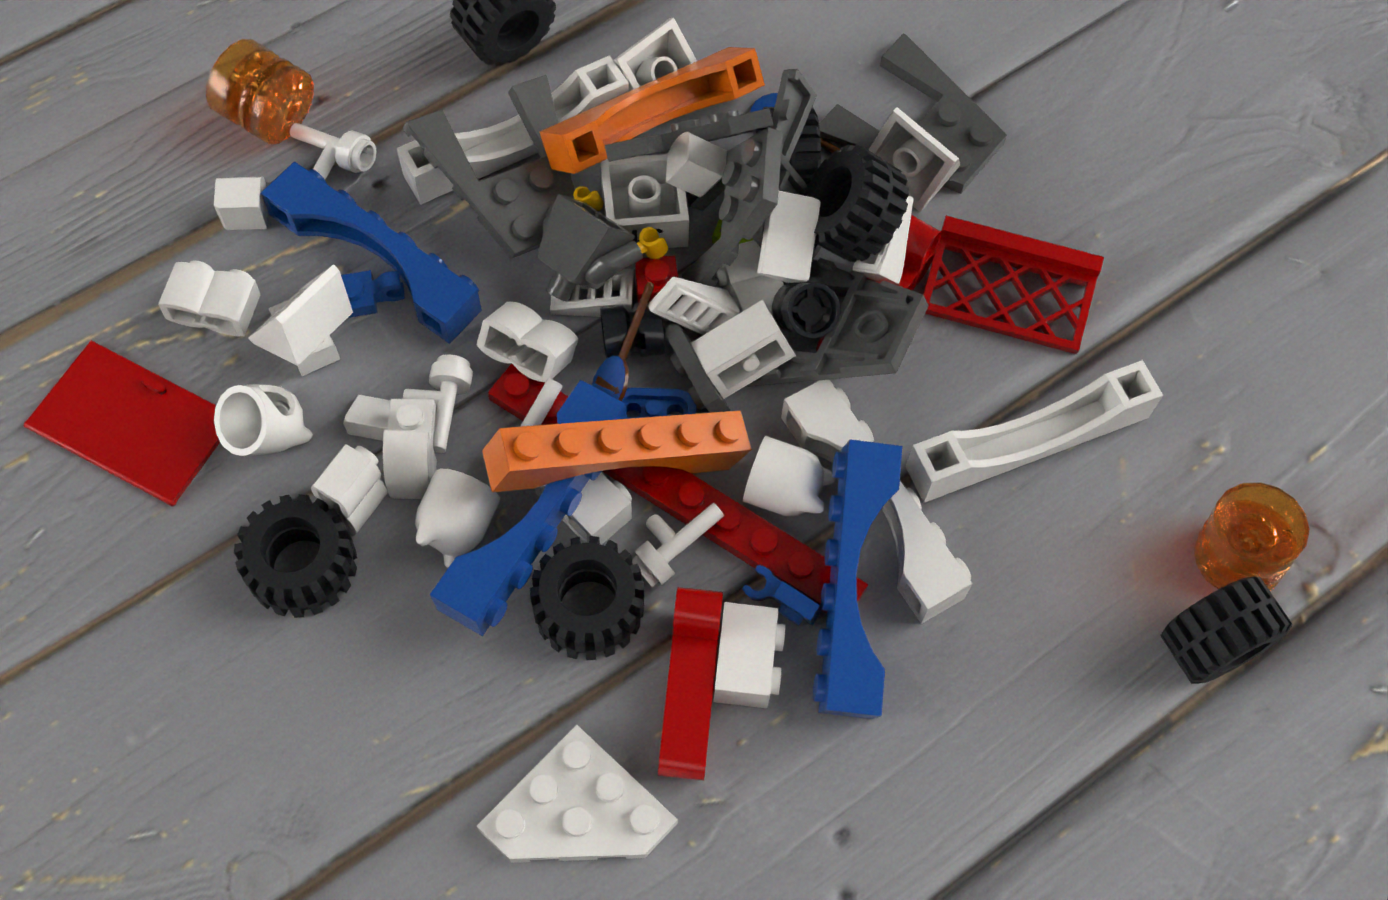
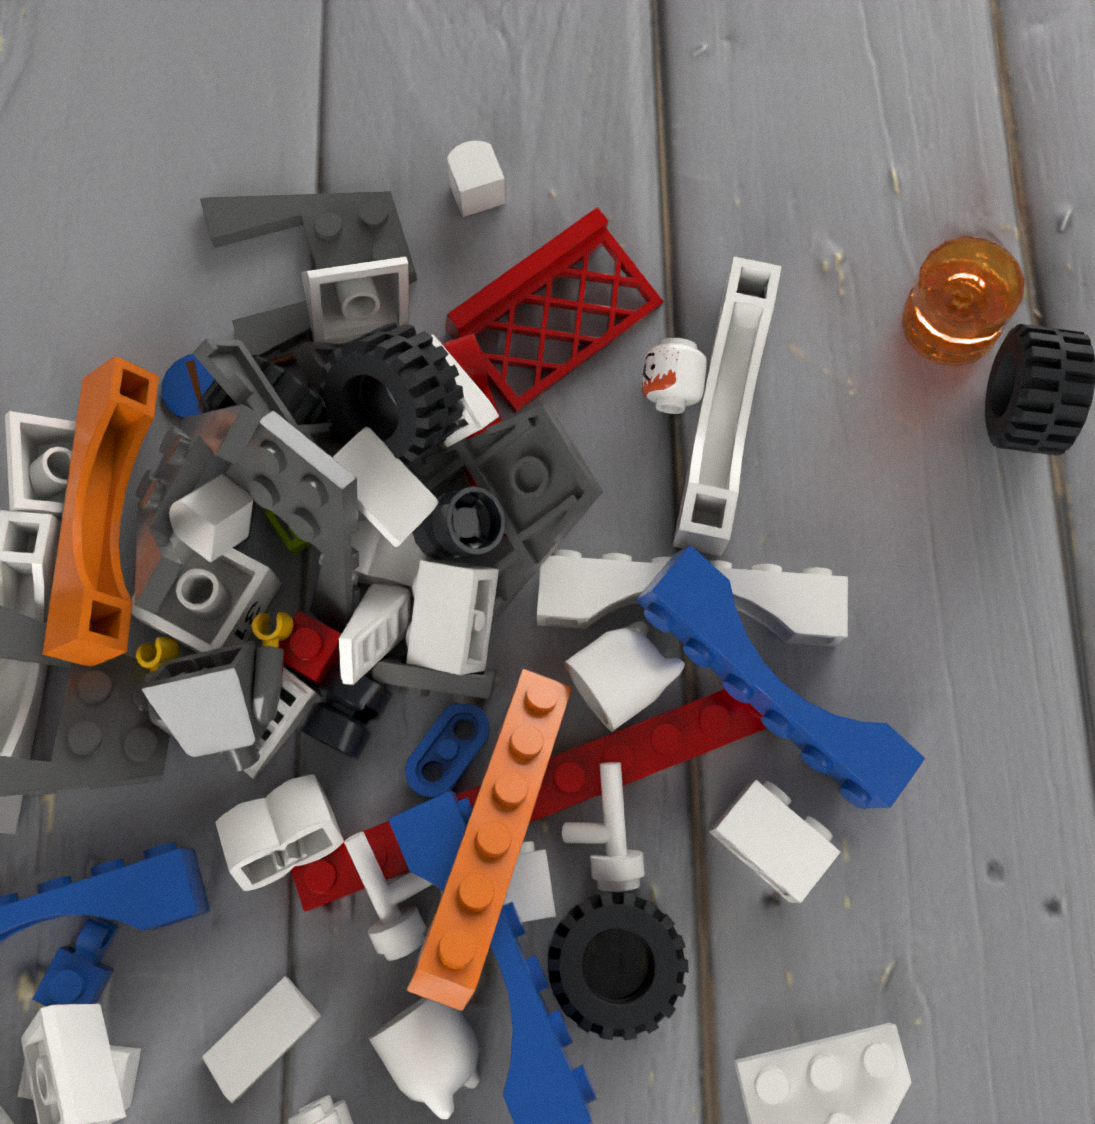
camera: 55 degrees left, 10 degrees up
white brick [383,399,437,499] -> none
white piece [403,354,473,453] -> none
piece [592,282,654,401] -> none
red beam [658,587,723,781] -> none
blue plate [742,565,822,626] -> none
none -> white piece [447,141,505,217]
none -> white head [641,338,707,414]

